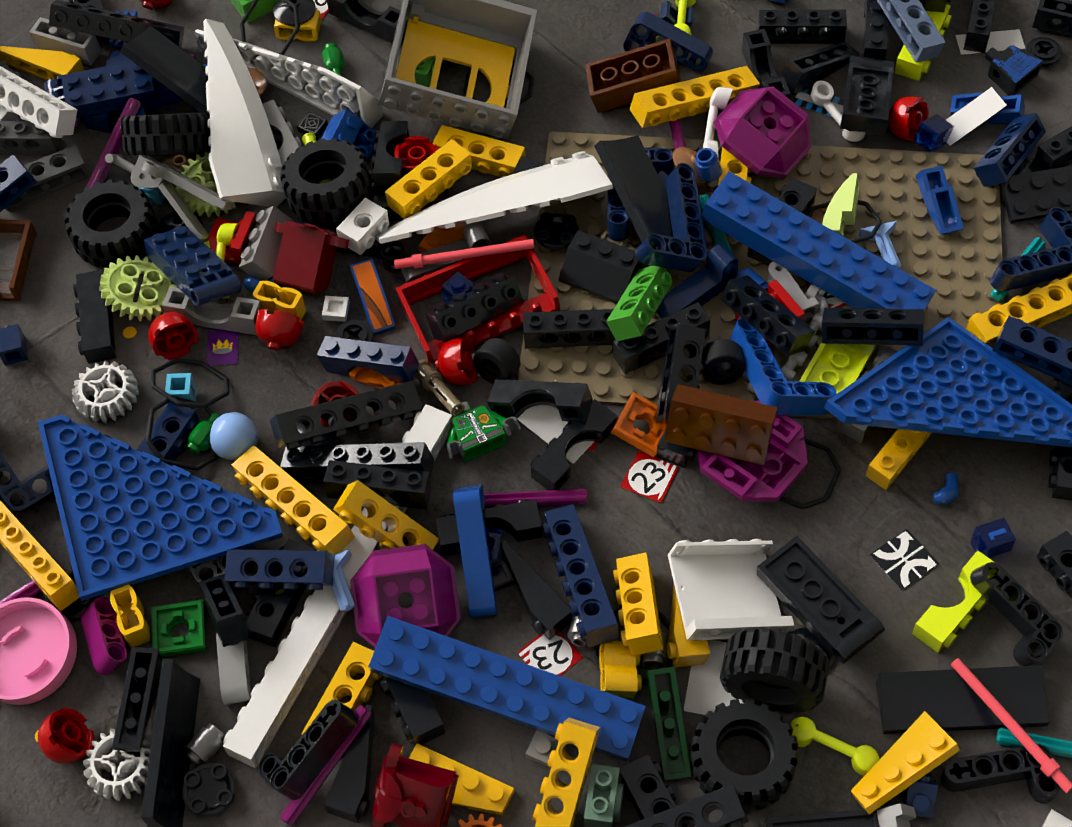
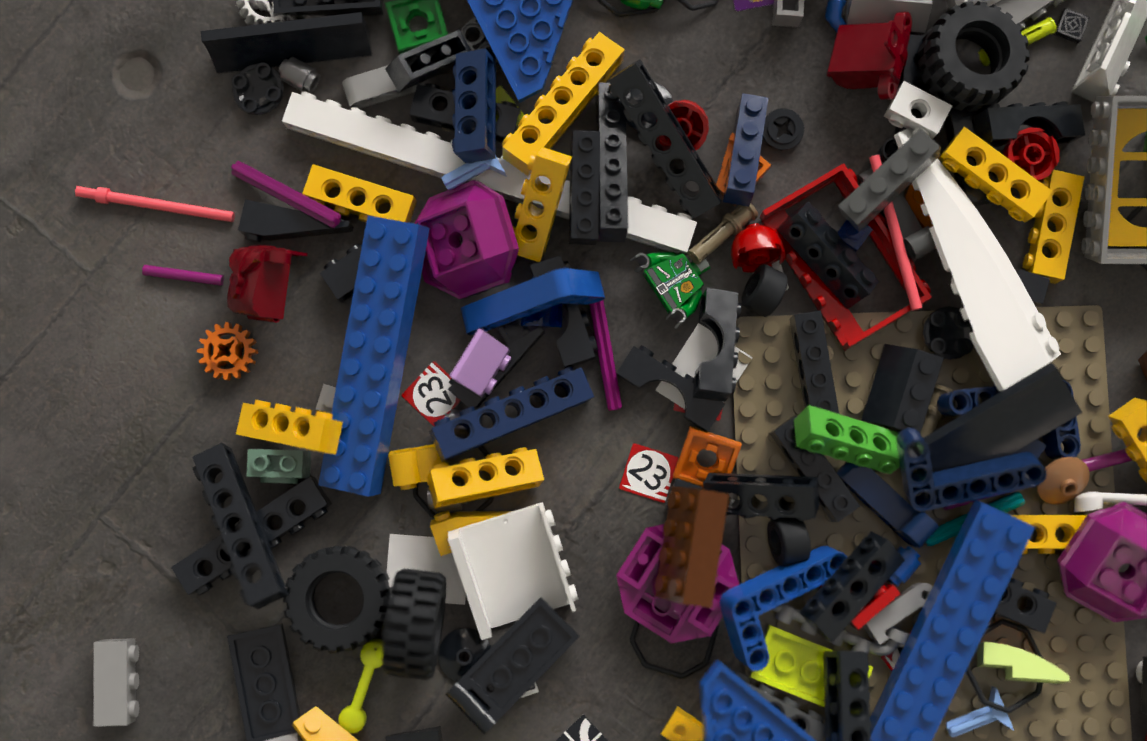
camera: 80 degrees right, 25 degrees up
light blue helmet [210,412,258,461] -> none
yellow brick [252,281,306,322] -> none
red cylinder [255,309,304,351] -> none
black beam [258,699,358,800] -> none
blue slope [321,108,377,162] -> none
white plate [322,296,350,322] -> none
slope [350,258,396,335] -> none
yellow wing [409,743,515,816] -> none
dark green slope [646,667,692,781] -> none
blue brick [695,148,722,182] -> none
none -> lavender slope [450,329,512,397]
none -> dark grey brick [838,128,940,232]

